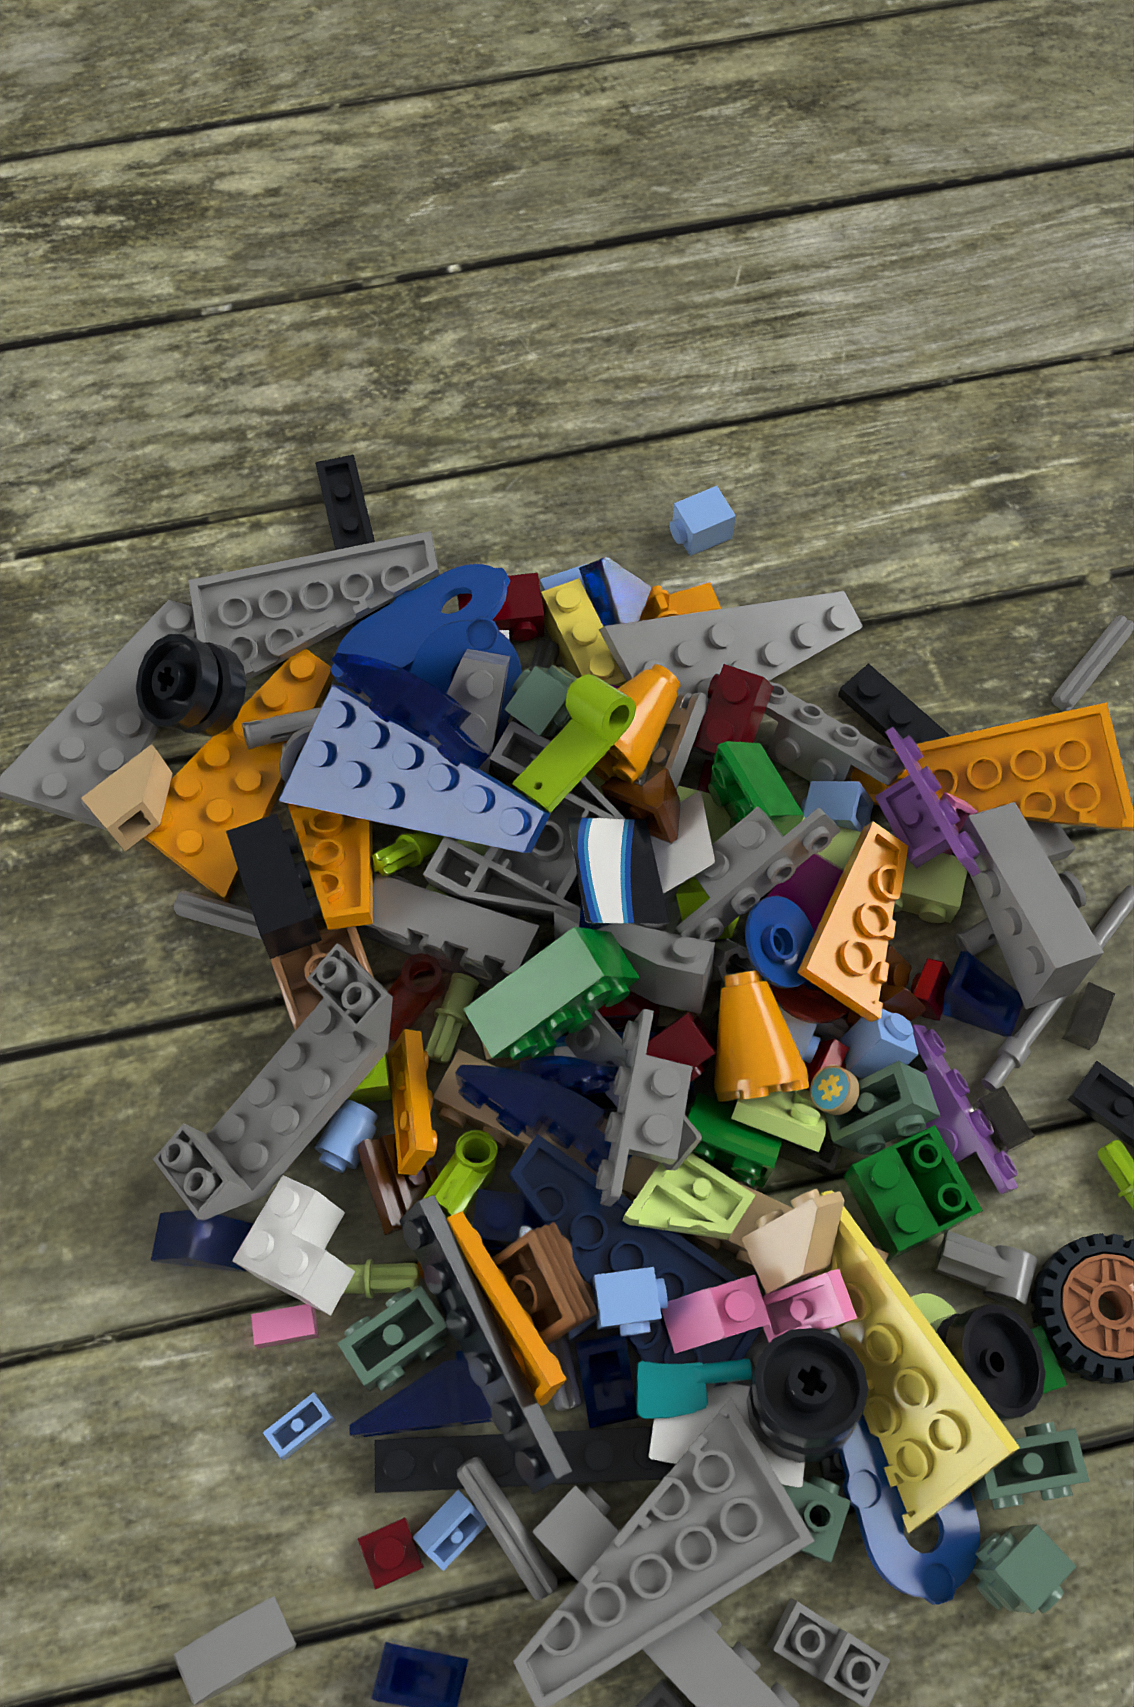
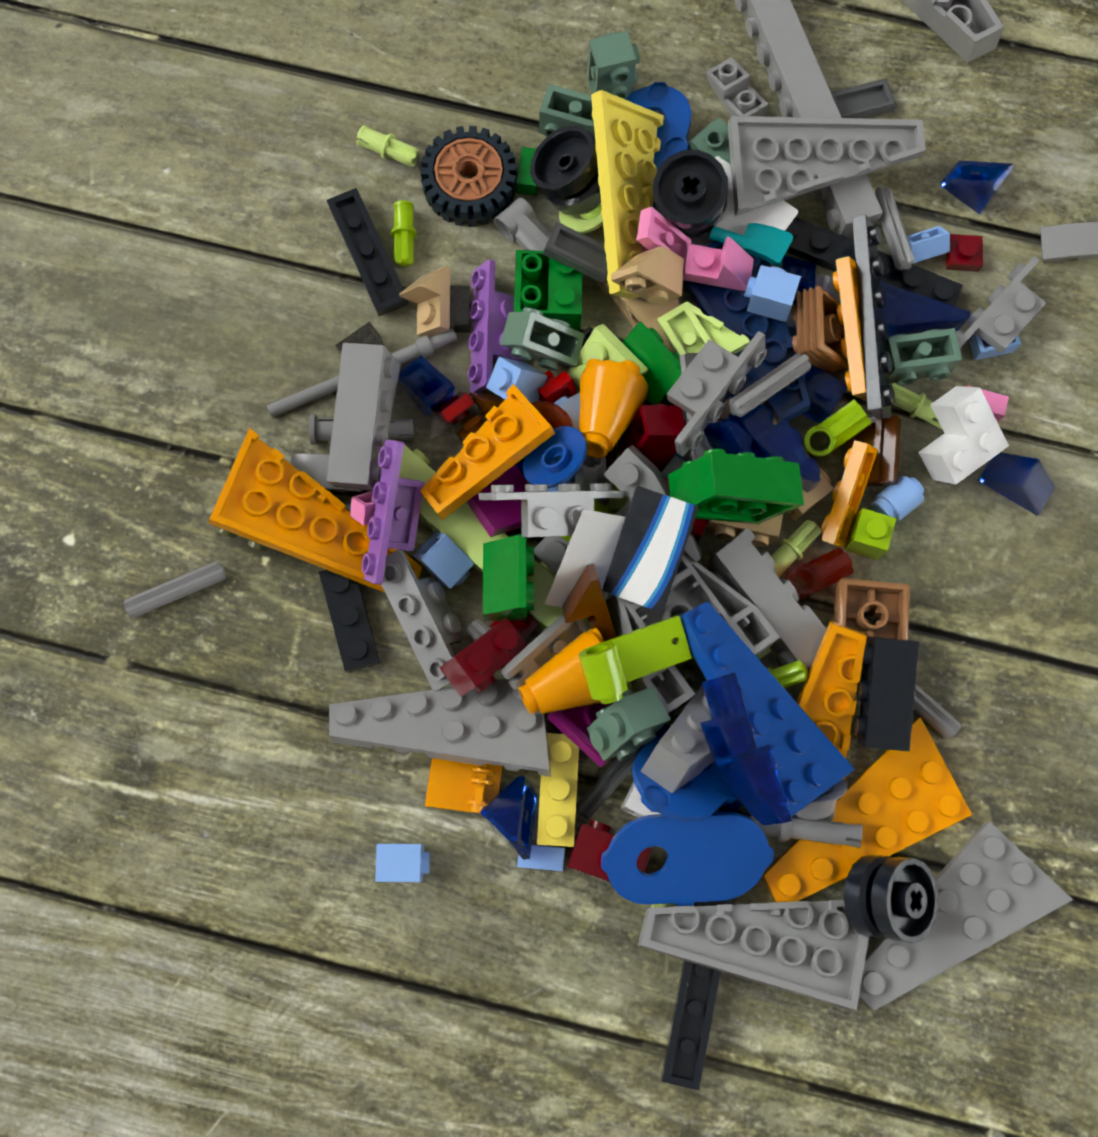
camera: 155 degrees left, 10 degrees up
tan slope [81,744,173,851] -> none
light grey slope [153,943,393,1220] -> none
tile [810,1065,859,1115] -> none
none -> tan slope [399,266,450,338]
none -> dark grey tile [542,221,608,283]
none -> light grey axle [728,353,811,417]
none -> light grey bracket [956,256,1046,354]

